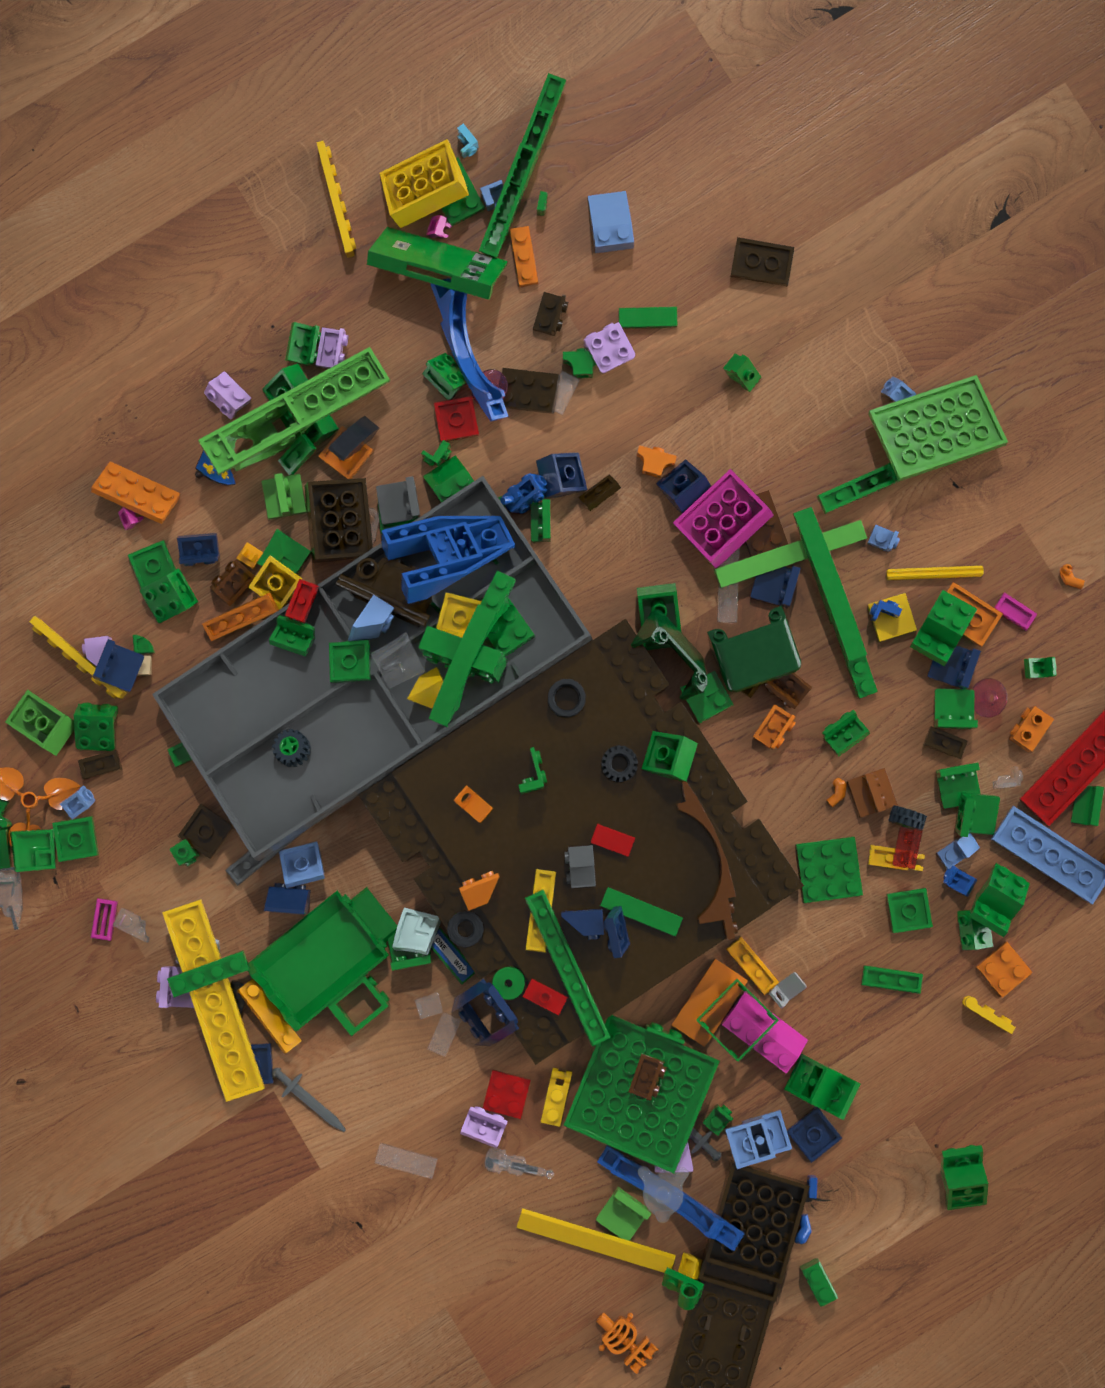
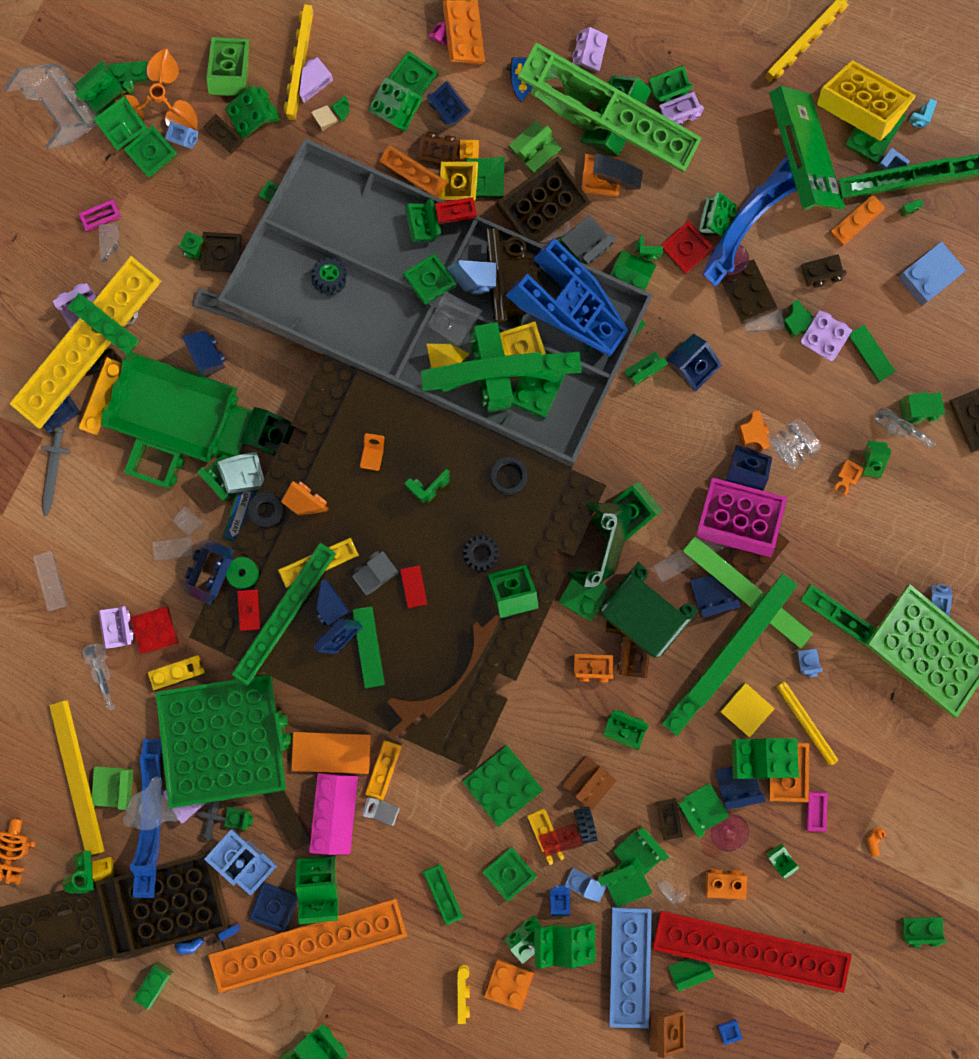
camera: 55 degrees right, 0 degrees up
dark blue bracket [93,639,144,692] -> none
green plate [278,434,317,475] -> none
medium blue plate [279,841,325,888] -> none
dark pink tile [426,215,451,238] -> none
blue brick [500,473,547,514] -> none
dark brown plate [578,474,621,511] -> none
reddish brown bracket [629,1053,667,1101] -> none
green piece [696,979,779,1062] -> none
orange arm [826,778,847,808] -> none
blue bracket [869,600,902,621] -> none
none -> orange plate [208,898,407,993]
none -> dark green slope [240,407,294,456]
none -> dark brown tile [264,791,311,851]
none -> clear wheel [770,418,821,469]
none -> orange plate [833,459,864,496]
none -> clear piece [874,408,936,448]
none -> green brick [899,392,945,425]

